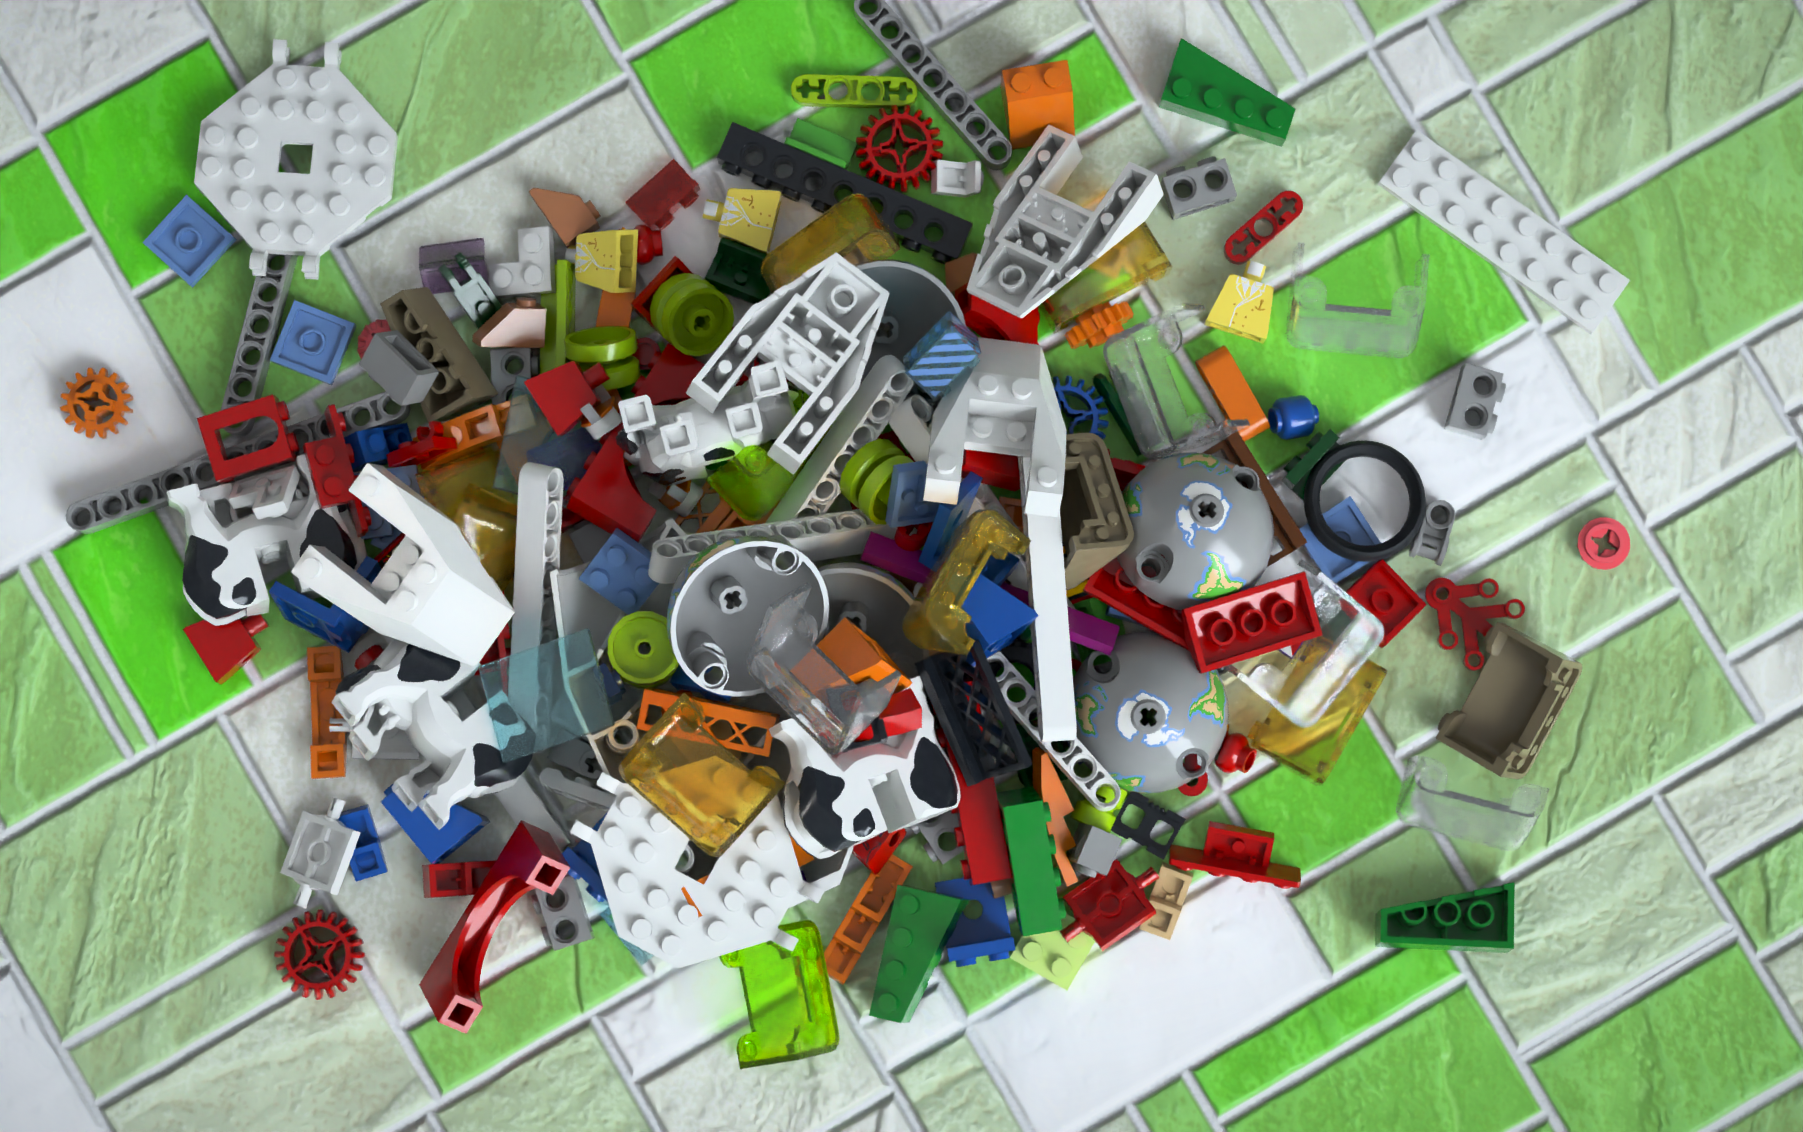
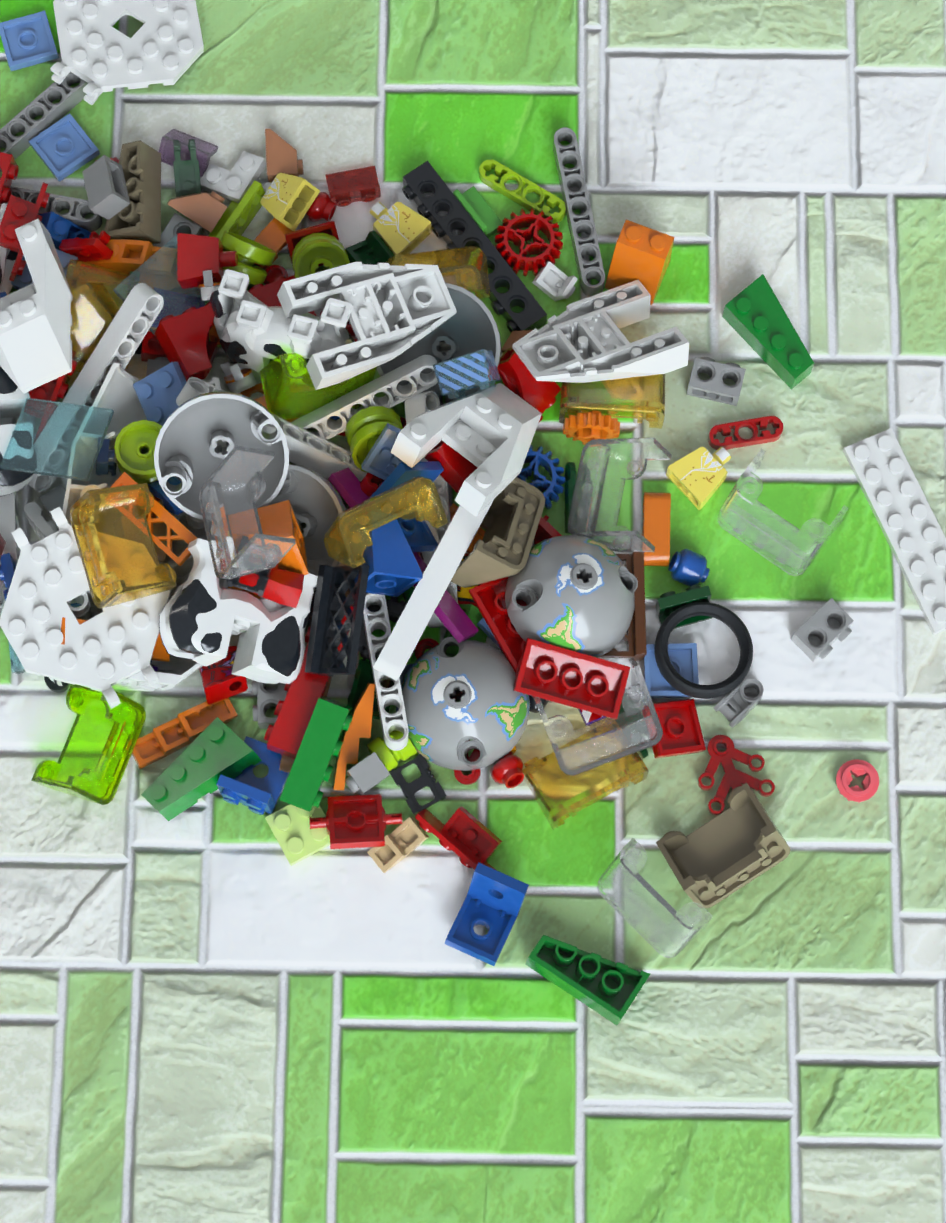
camera: 30 degrees right, 10 degrees down
none -> blue bracket [444,862,529,966]

